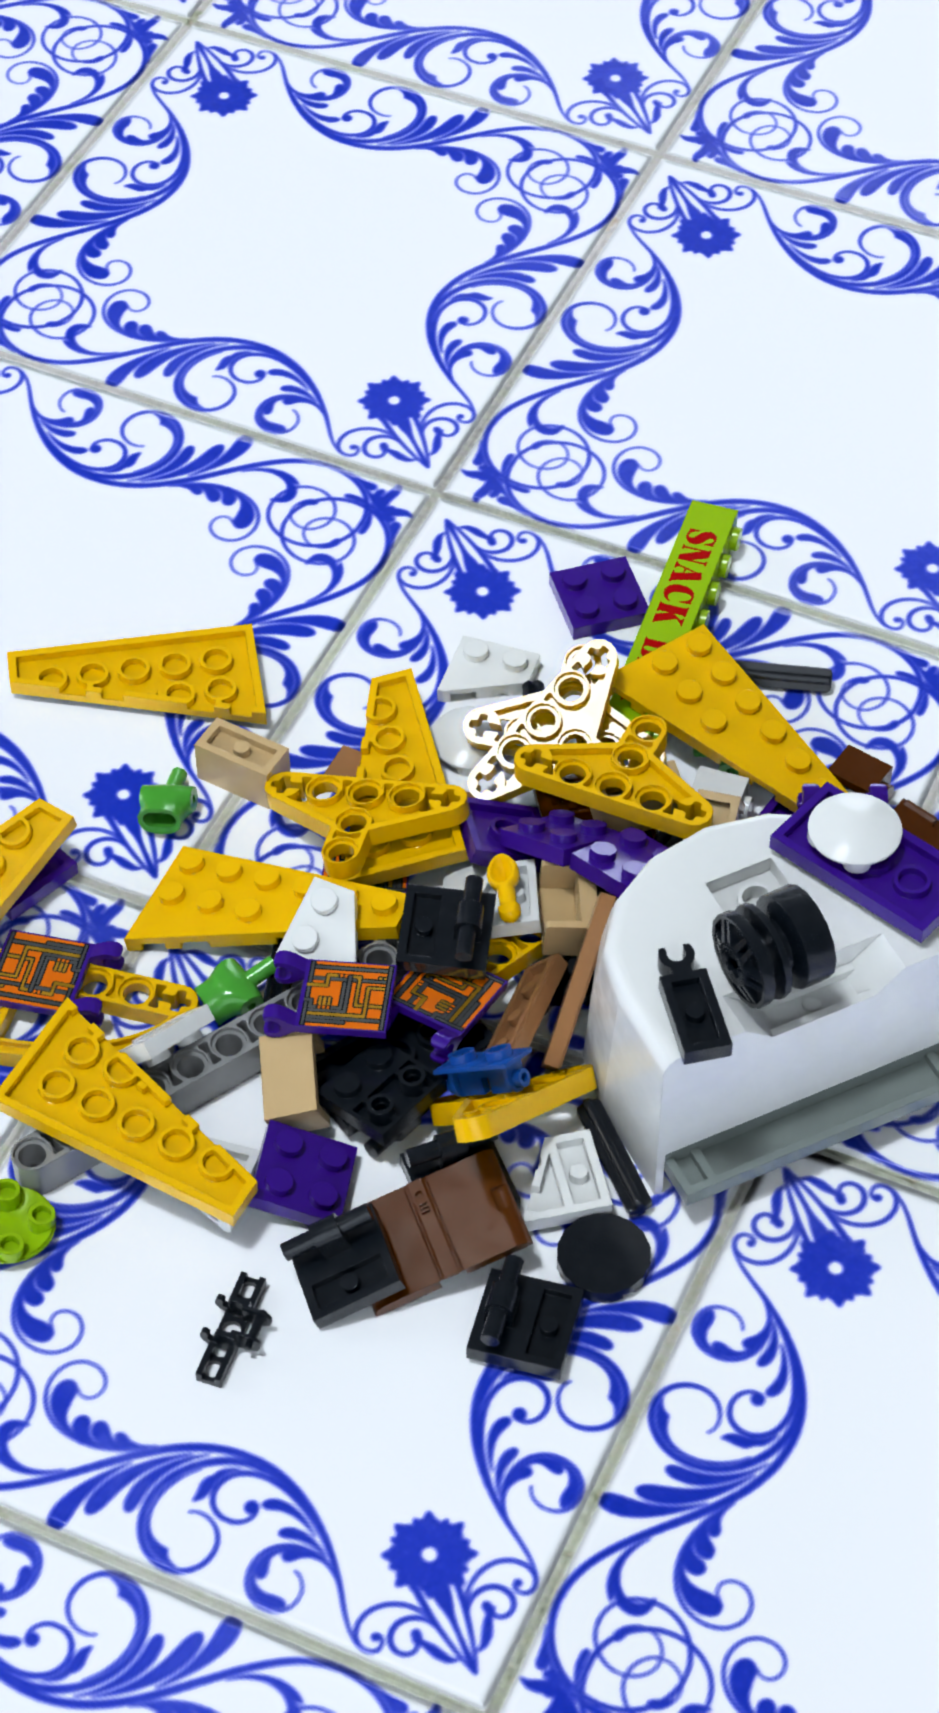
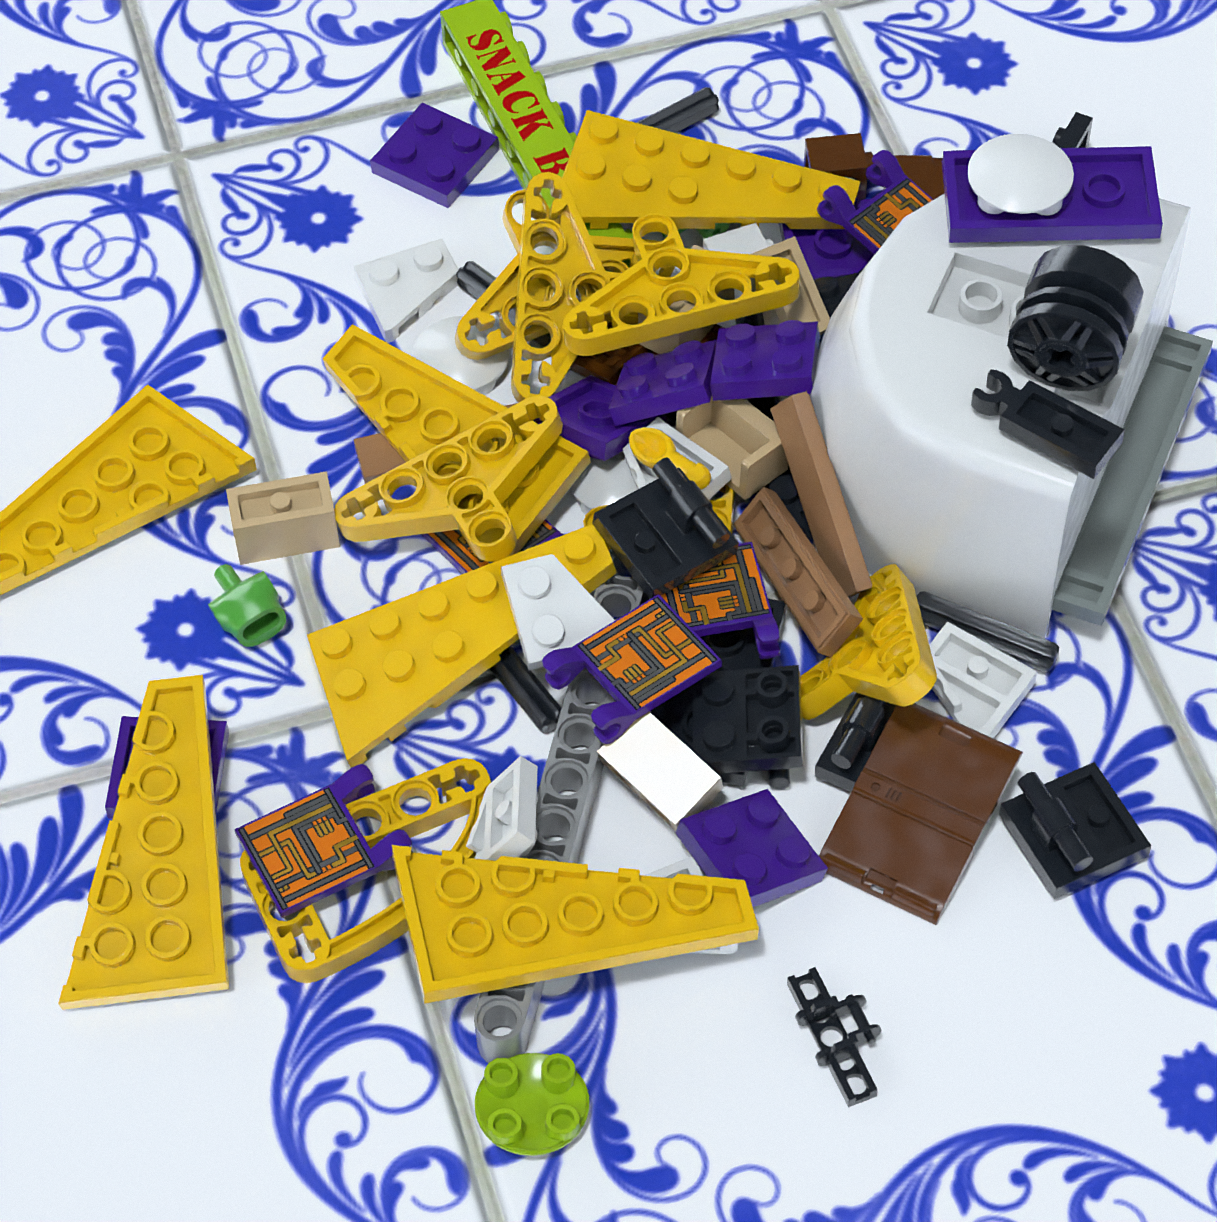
camera: 40 degrees left, 5 degrees up
bright green piece [194,956,276,1026] -> none
black plate [280,1203,406,1329] -> none
blue hinge [433,1043,532,1097] -> none
black tile [557,1214,651,1302] -> none

